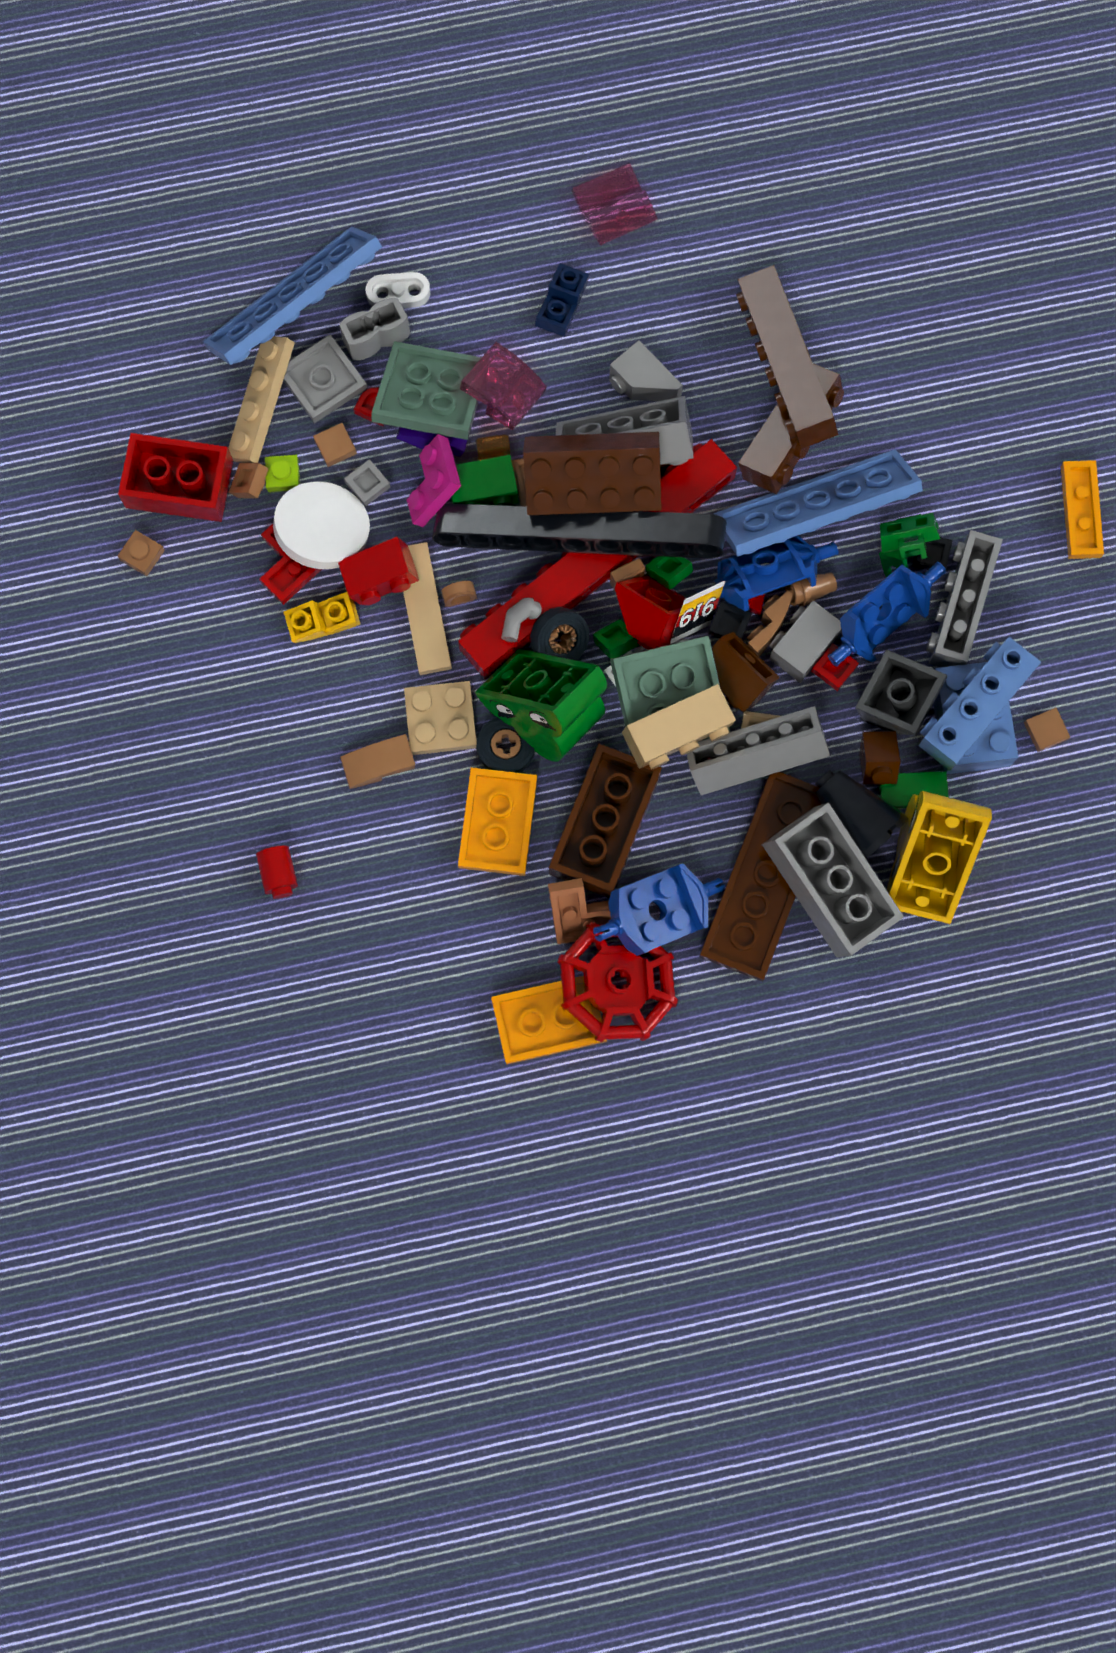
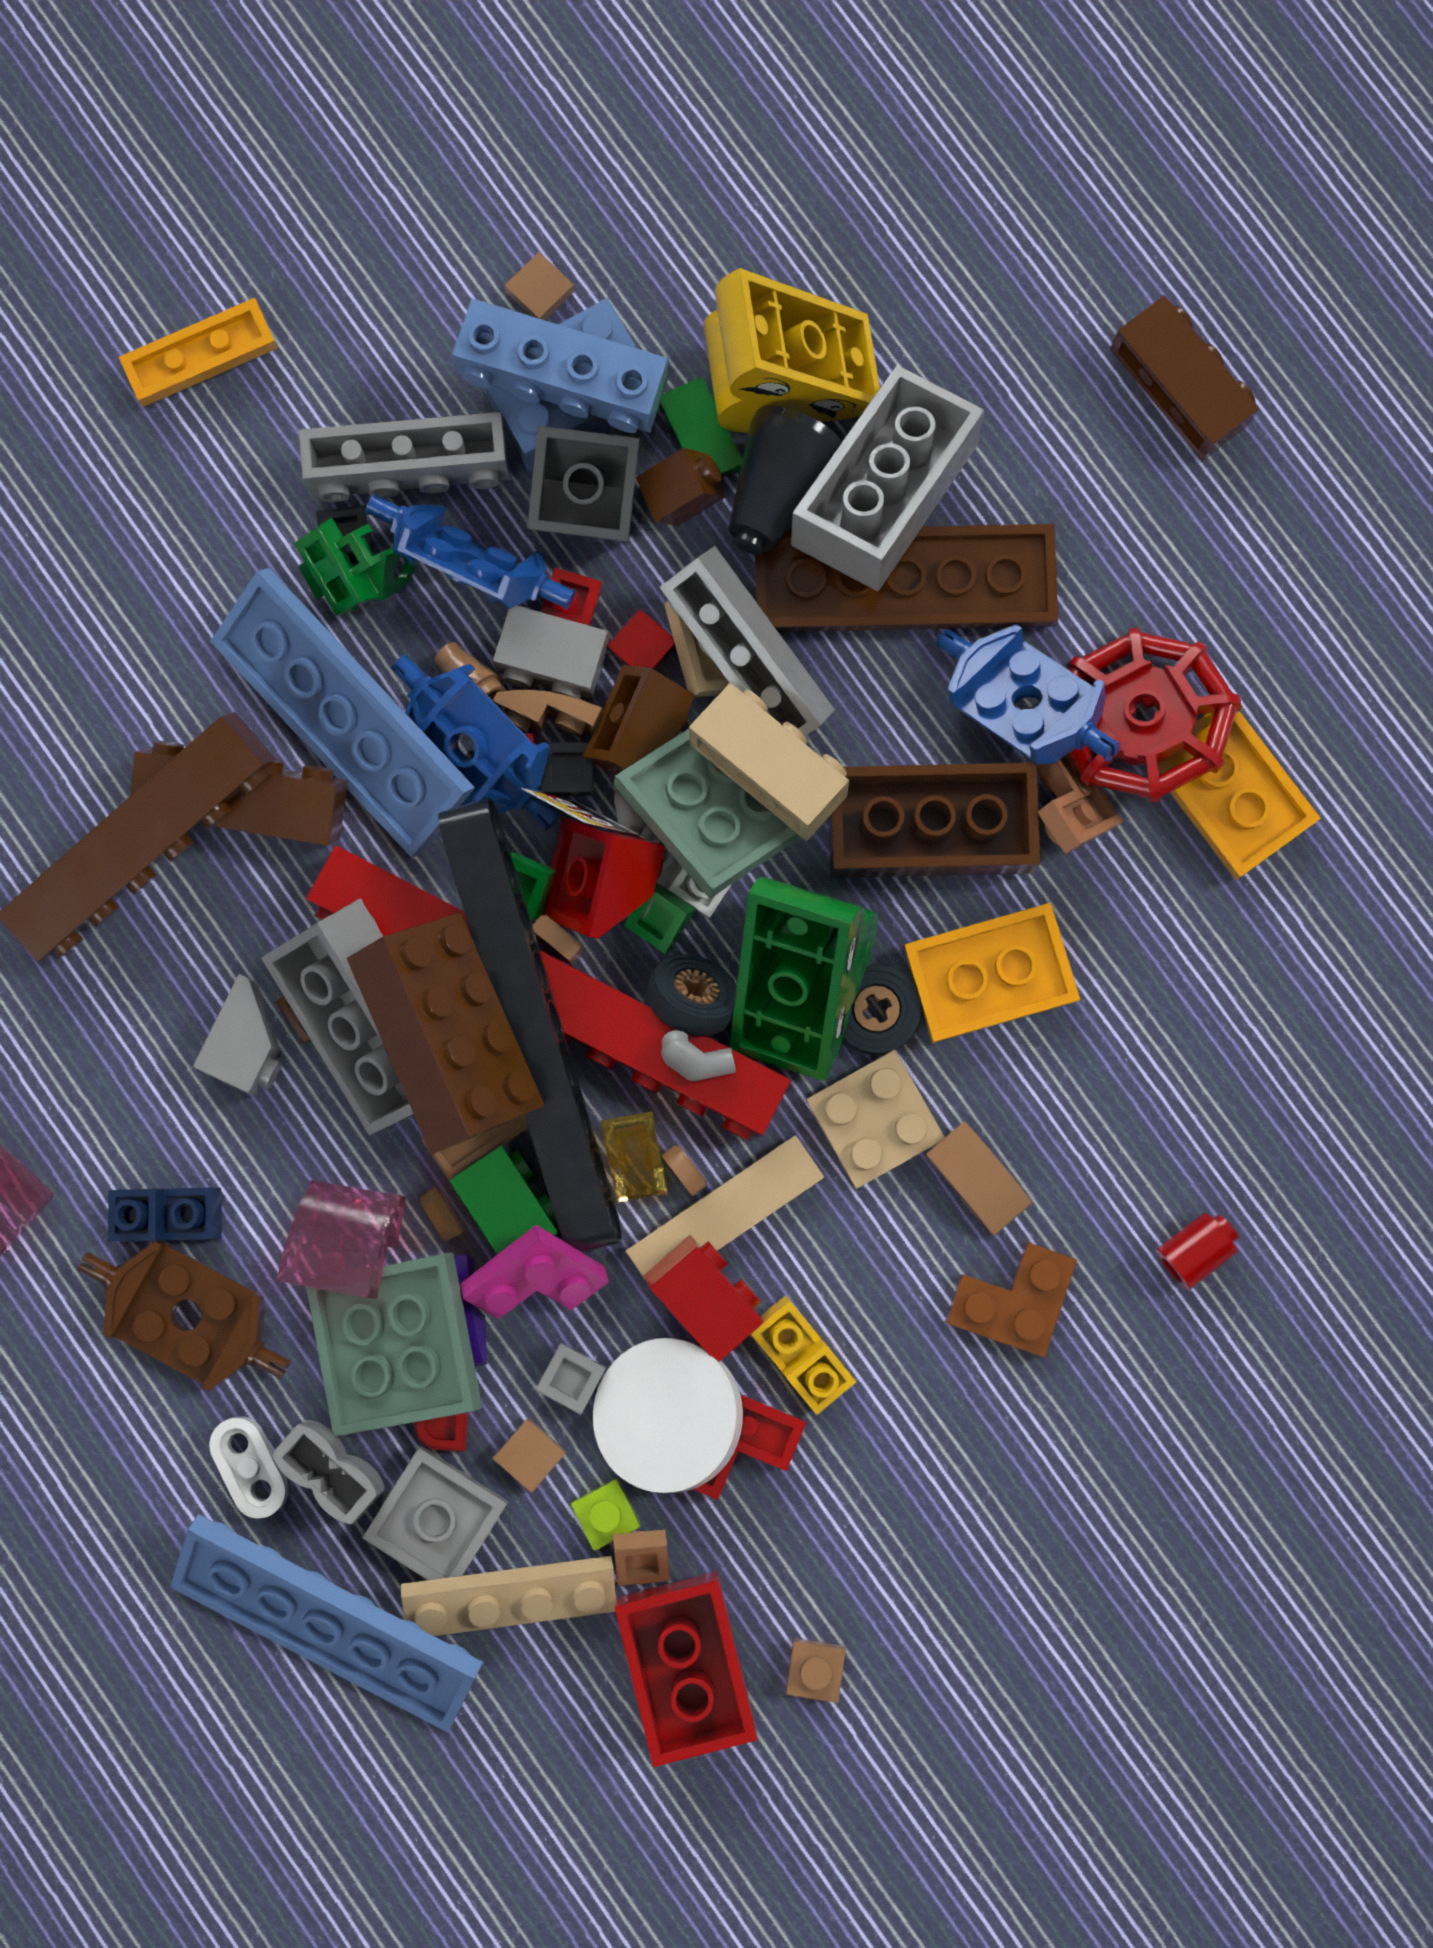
camera: 115 degrees left, 5 degrees up
none -> reddish brown plate [77,1241,291,1391]
none -> clear yellow slope [601,1112,667,1202]
none -> red tile [607,609,676,670]
none -> dark orange plate [945,1242,1077,1358]
none -> reddish brown brick [1110,295,1259,461]

